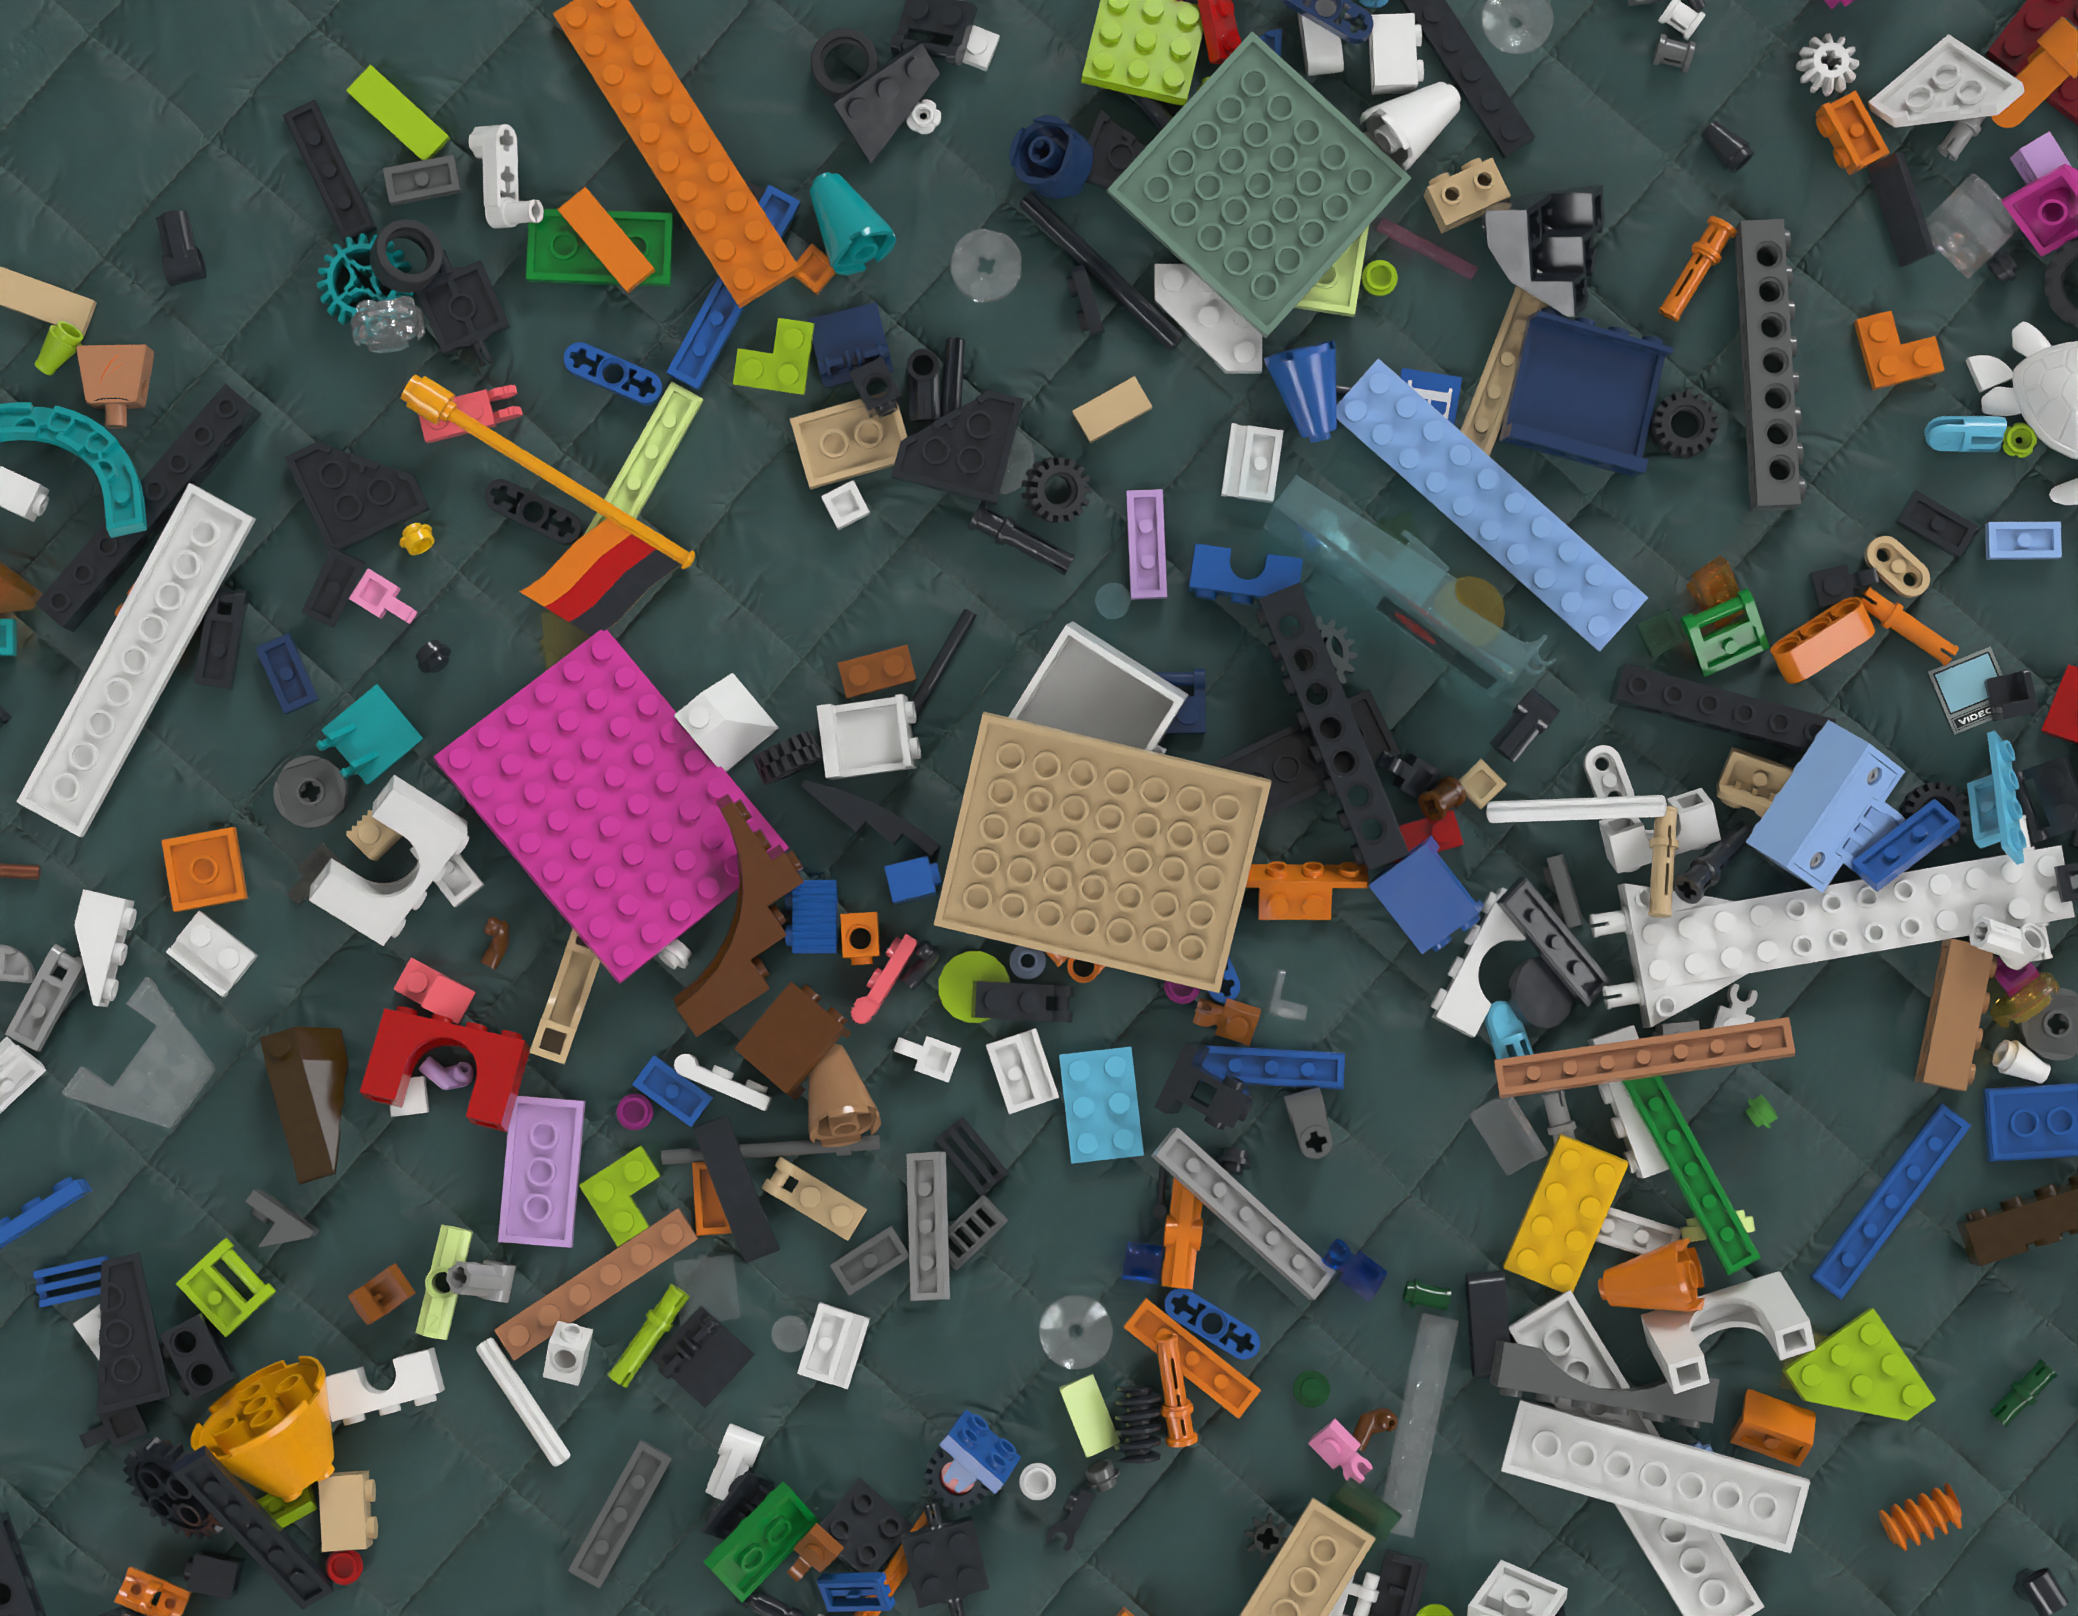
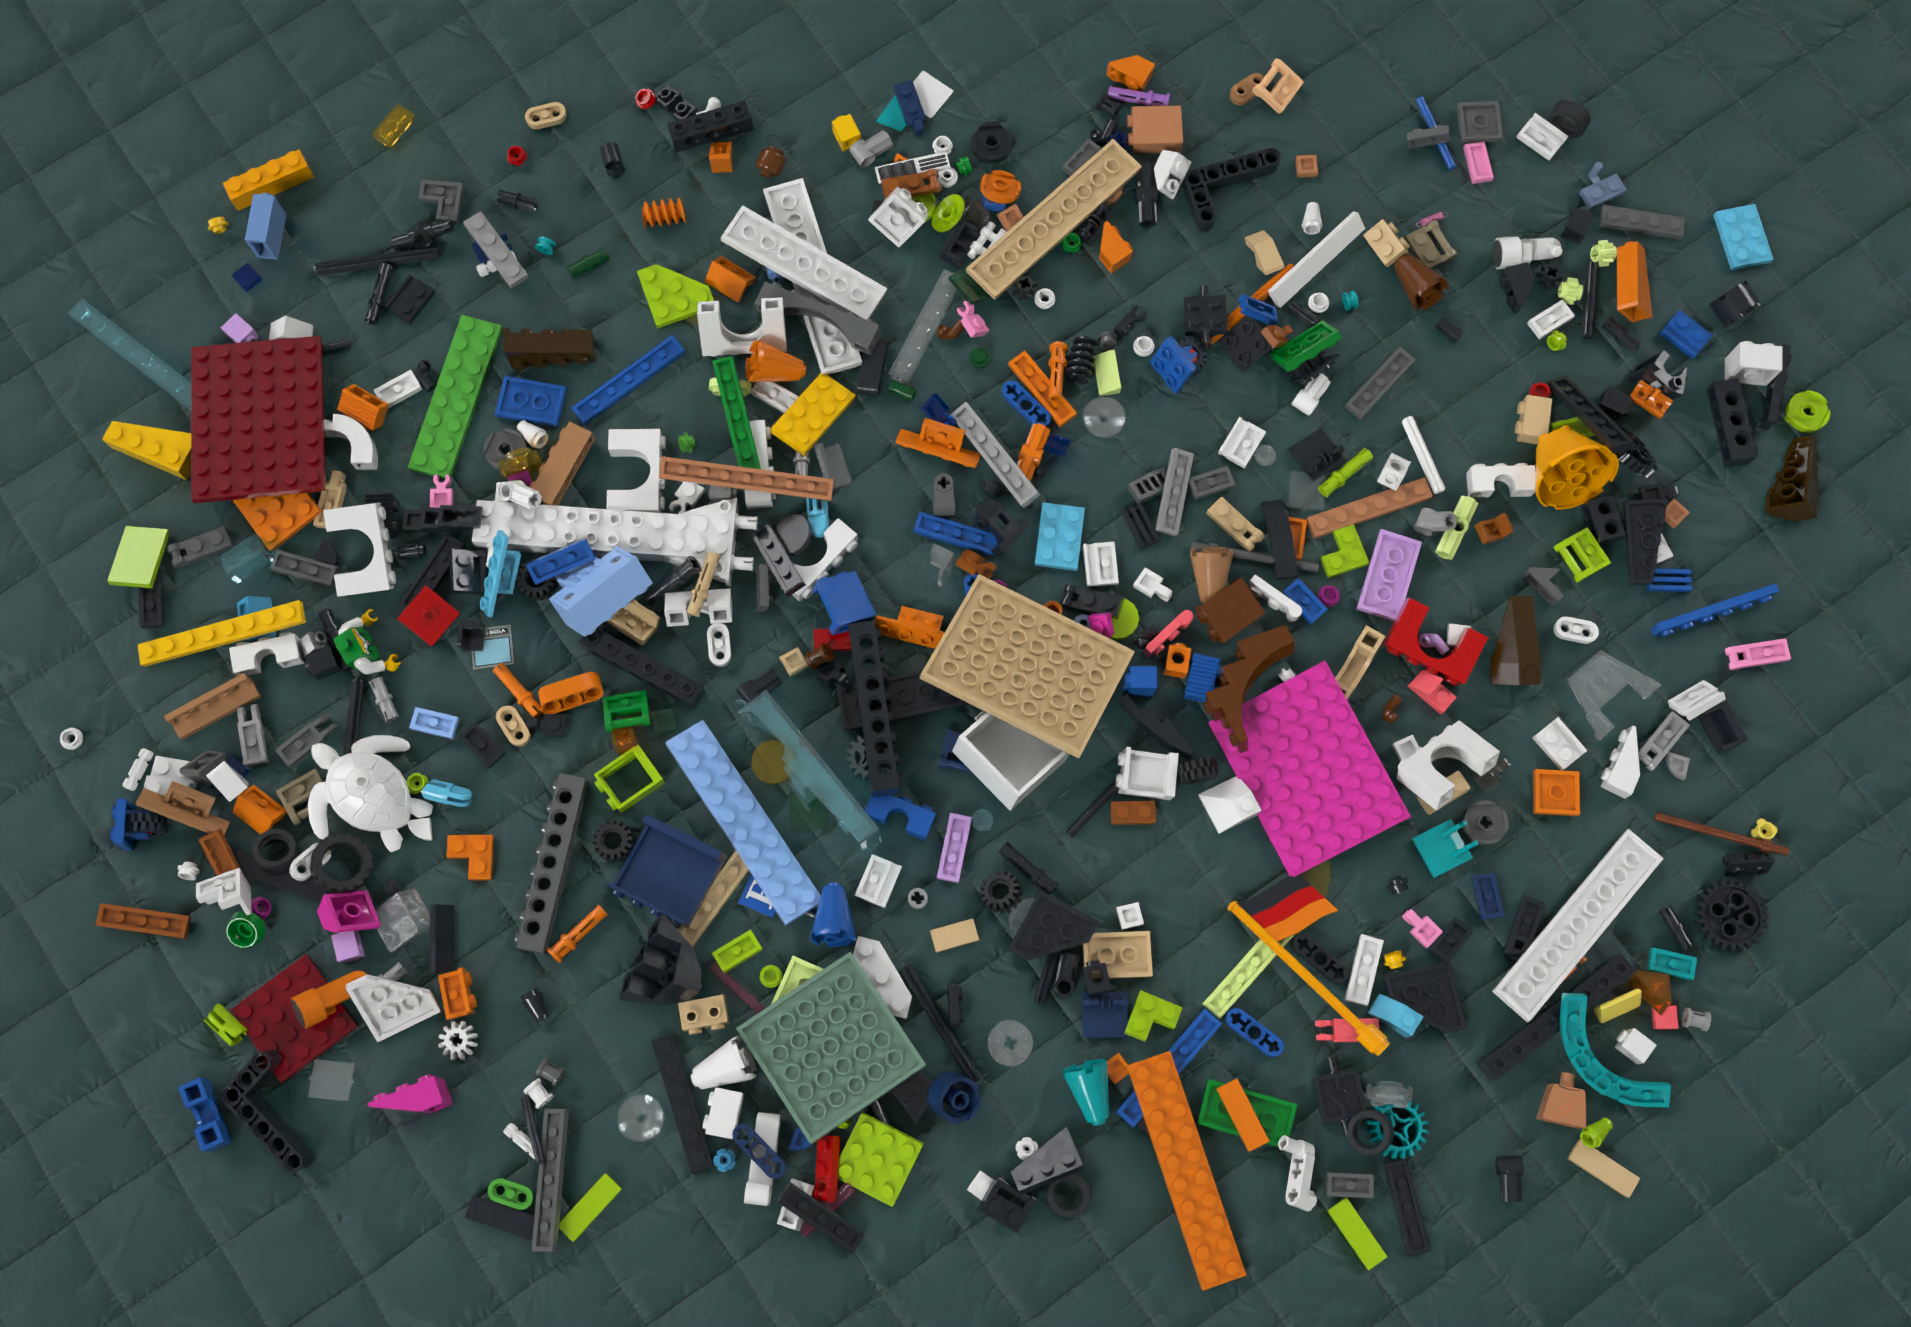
camera: 165 degrees left, 10 degrees down
white axle [1486,795,1667,823] -> none
none -> lime window [594,744,665,814]
none -> white arch [606,429,666,513]
none -> lime plate [712,929,763,973]
none -> orange bracket [895,418,981,468]
none -> light grey bush [908,888,928,909]
none -> white plate [1034,288,1055,309]
none -> dark pink plate [1088,613,1115,639]
none -> white plate [1344,934,1384,1006]
none -> medium azure slope [1368,994,1423,1038]
none -> white plate [1553,617,1599,644]
none -> light yellow slope [1593,989,1642,1023]
none -> nougat tile [1665,498,1690,529]

